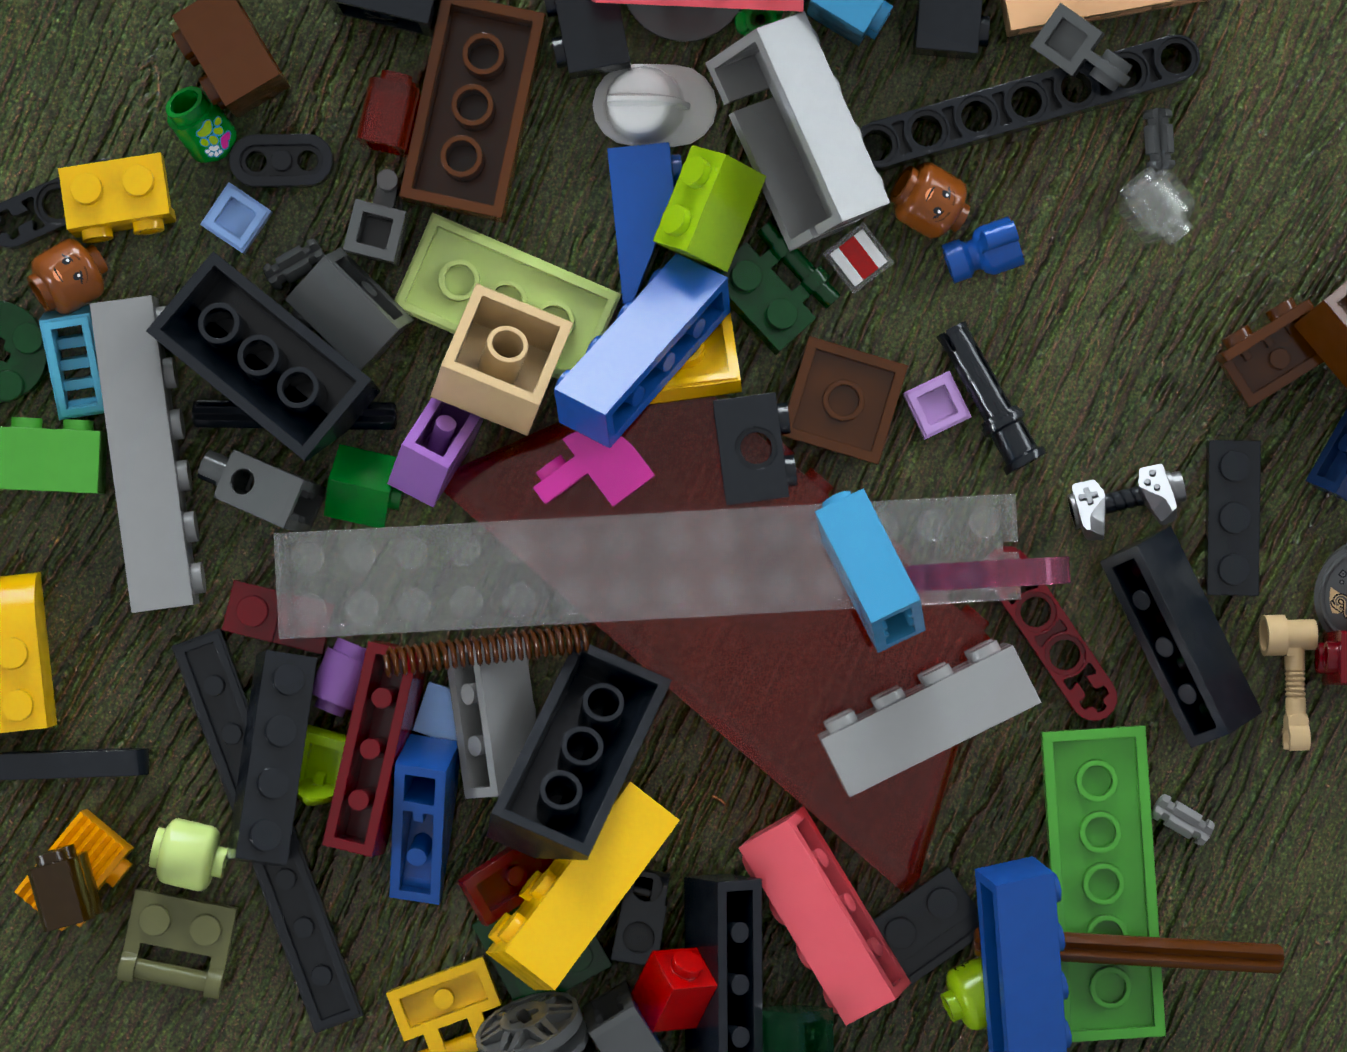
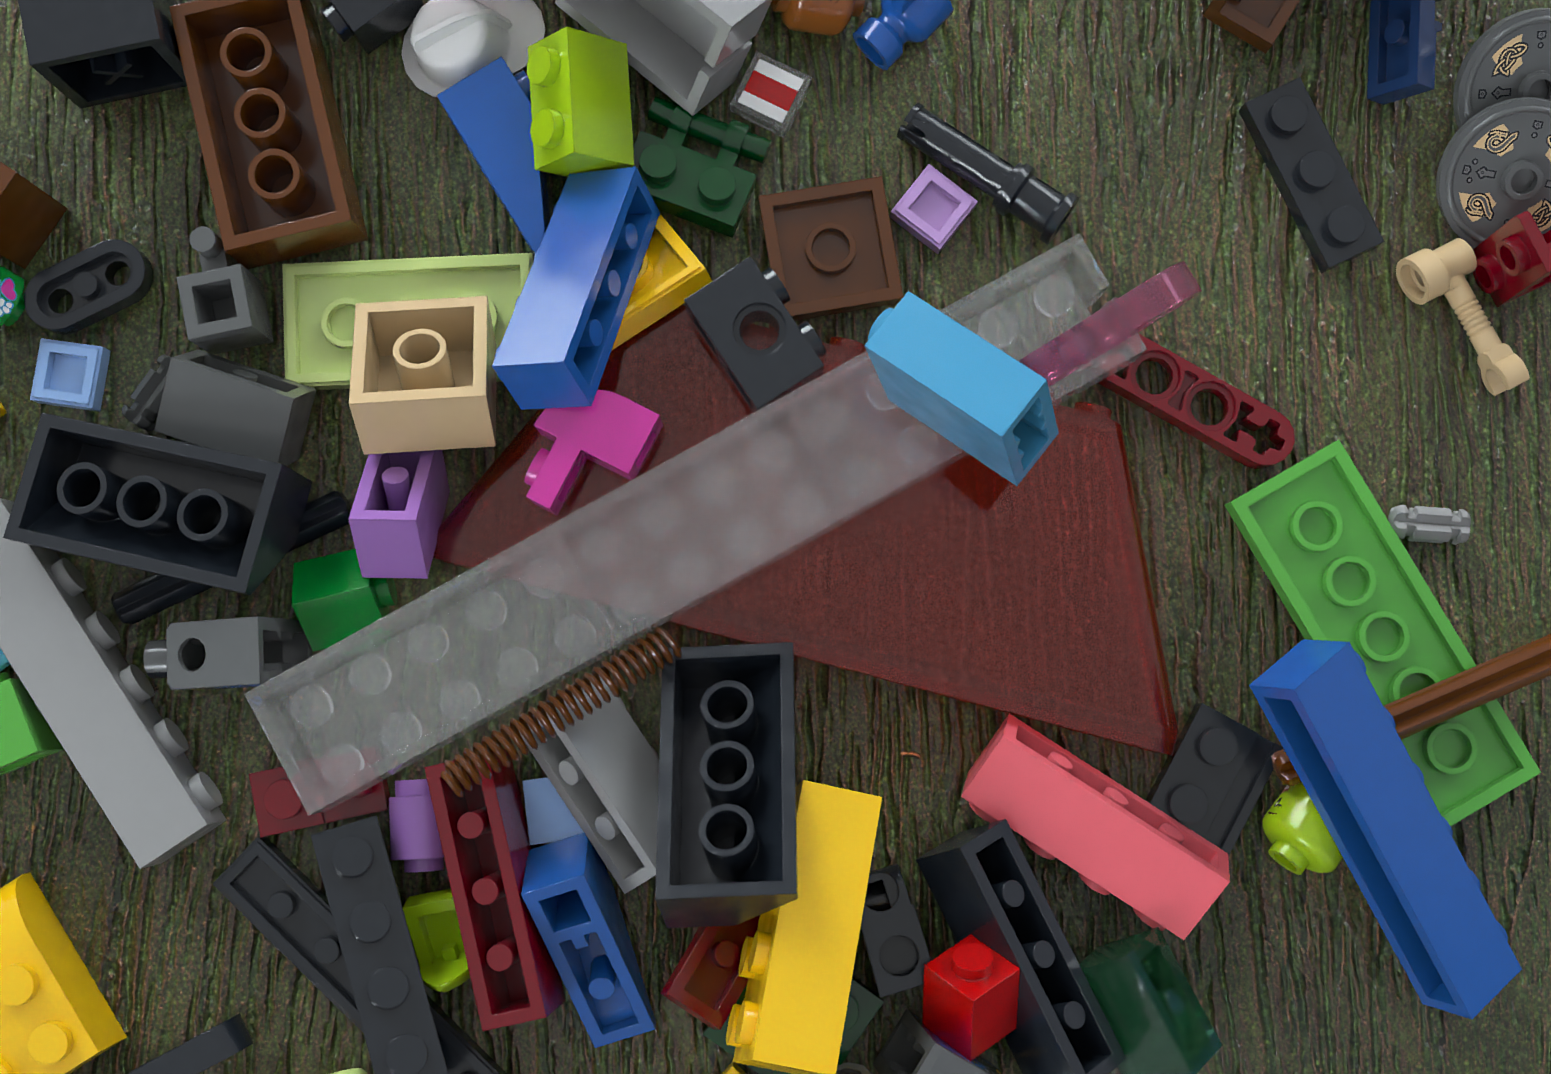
camera: 30 degrees left, 5 degrees down
clear red brick [356,70,421,158] -> none
light grey brick [817,638,1042,797] -> none
piece [1067,464,1187,541] -> none
black brick [1100,526,1262,748] -> none

